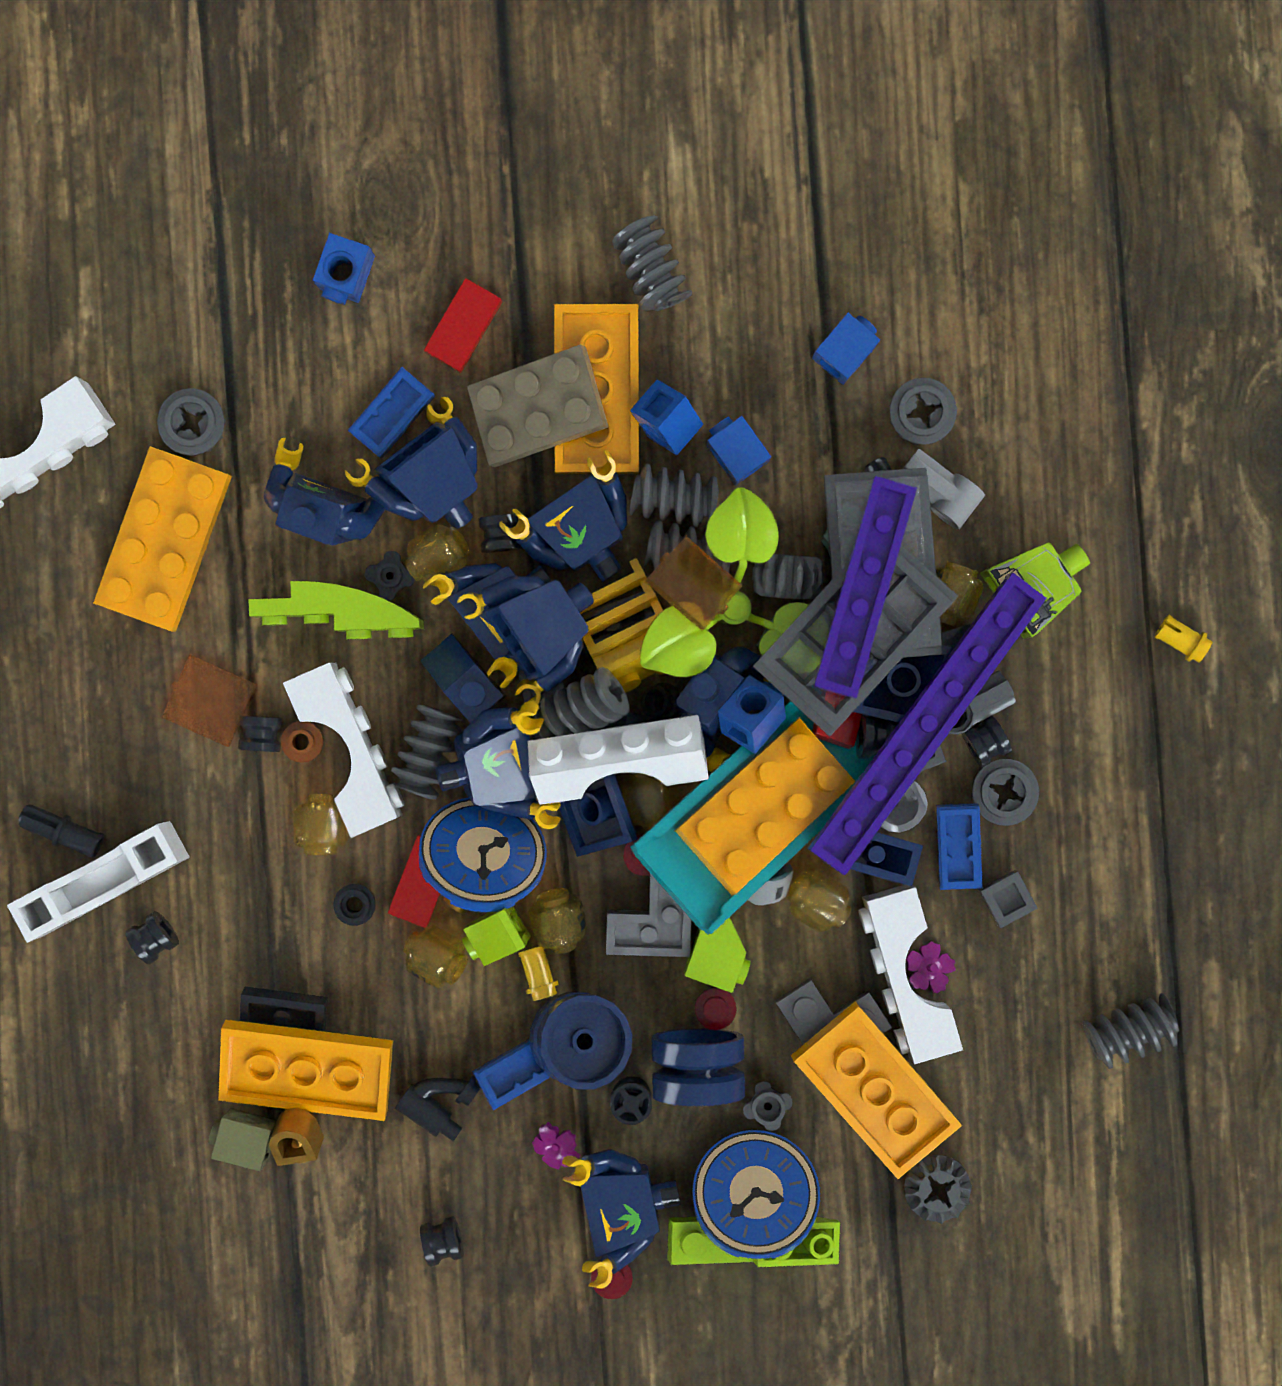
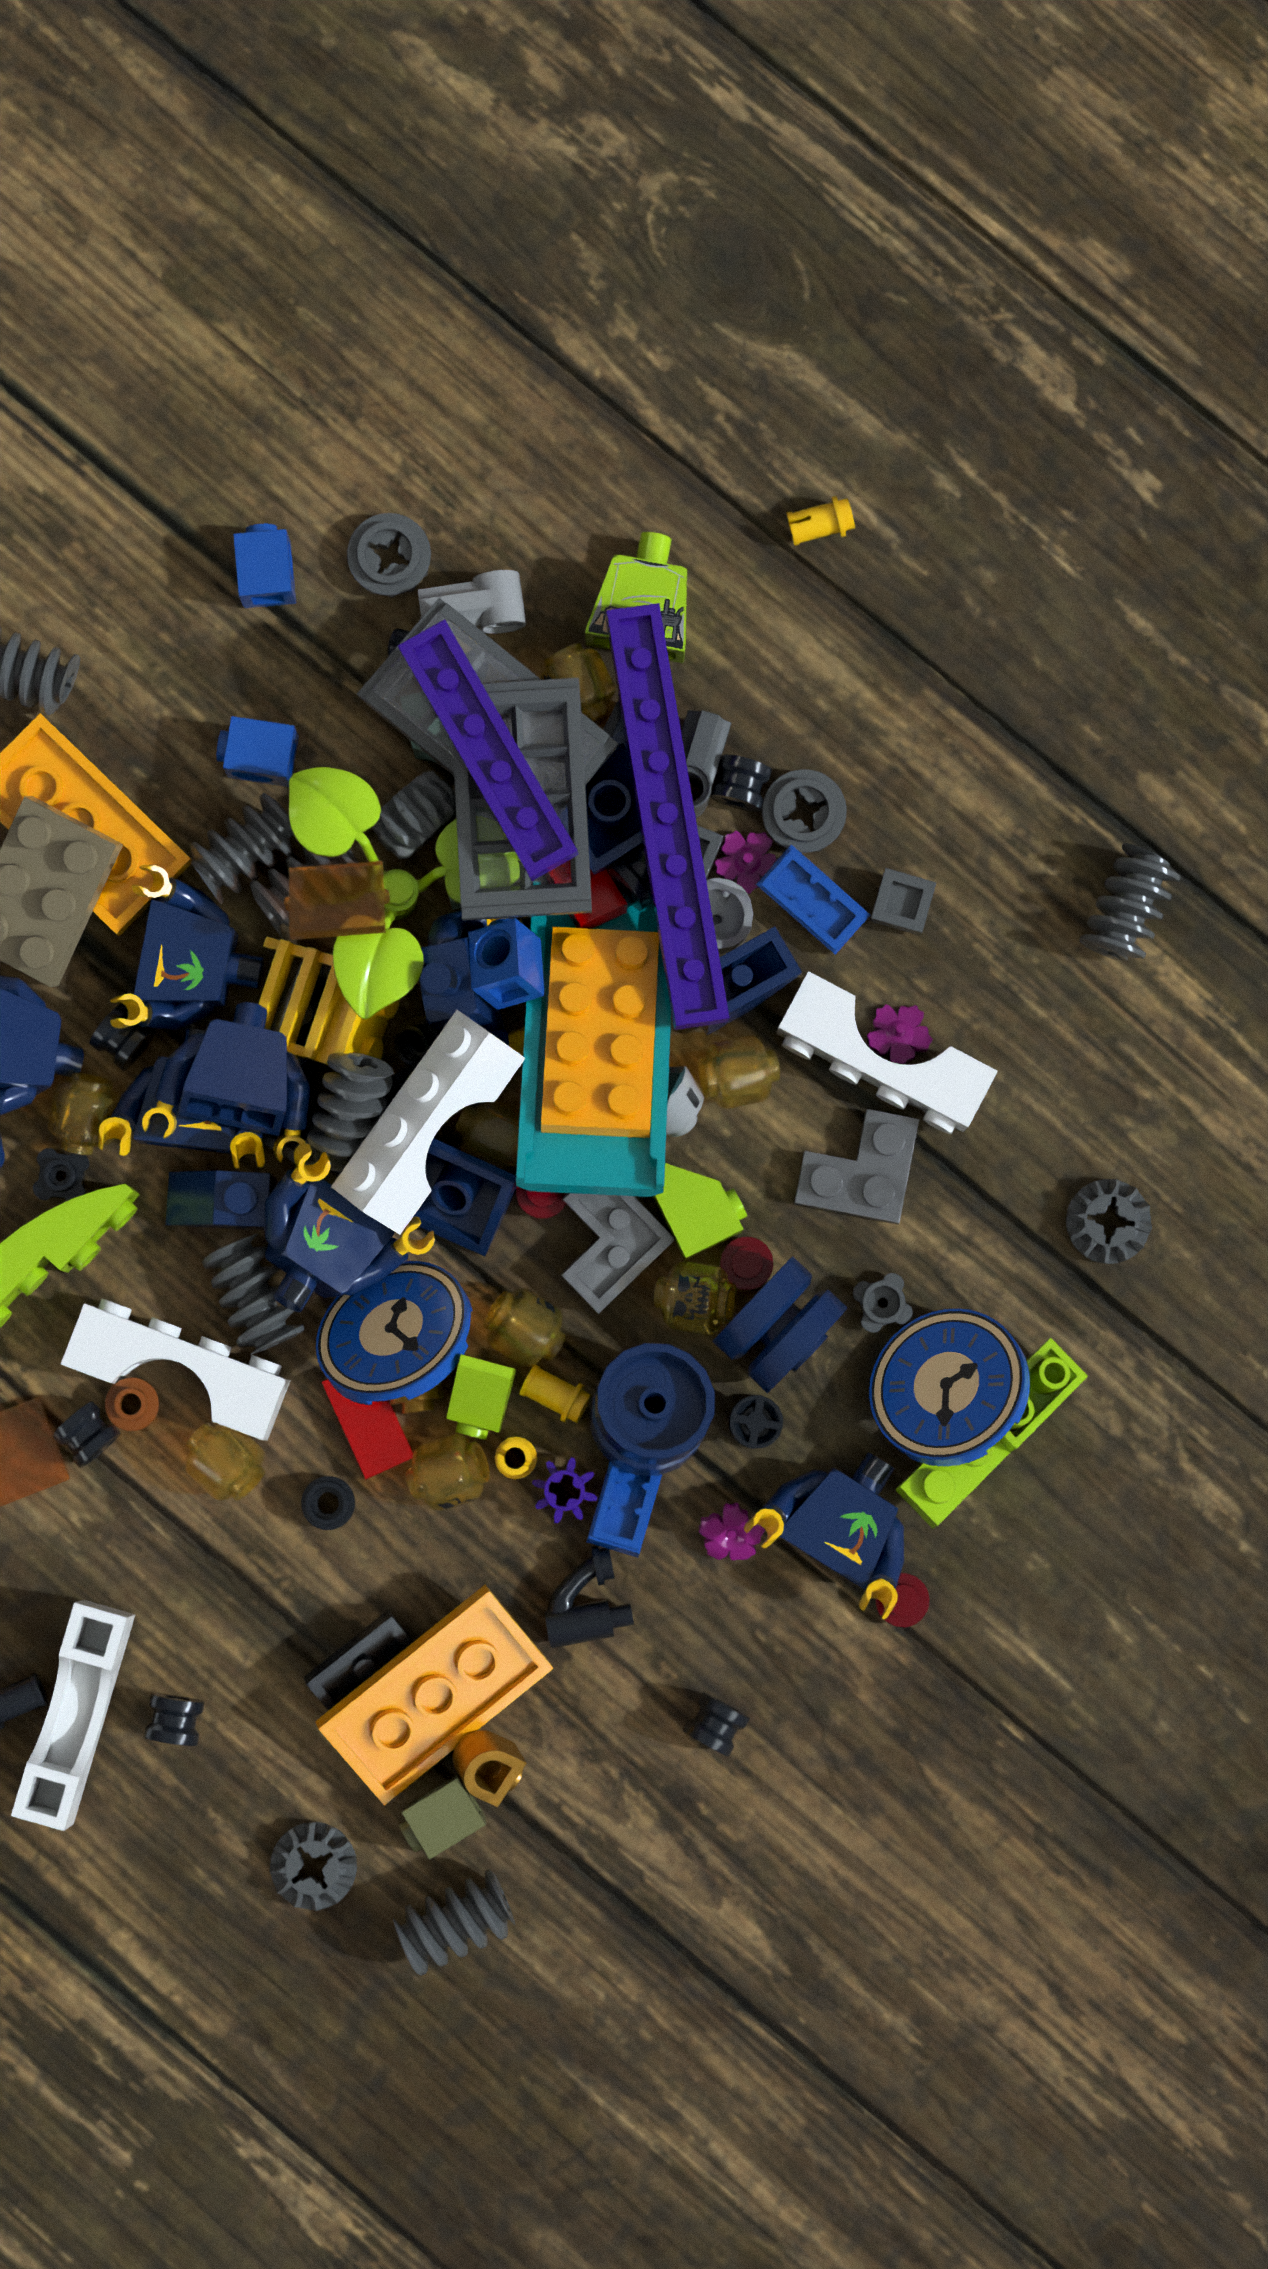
camera: 55 degrees left, 5 degrees down
blue brick [630,379,704,455] -> none
light orange plate [791,1001,962,1179] -> none
none -> dark grey gear [269,1822,357,1911]
none -> dark grey piece [393,1869,516,1976]
none -> yellow pin [495,1436,537,1479]
none -> dark purple gear [532,1457,598,1523]
none -> clear yellow head [654,1261,737,1335]
none -> magenta plant [715,830,776,894]

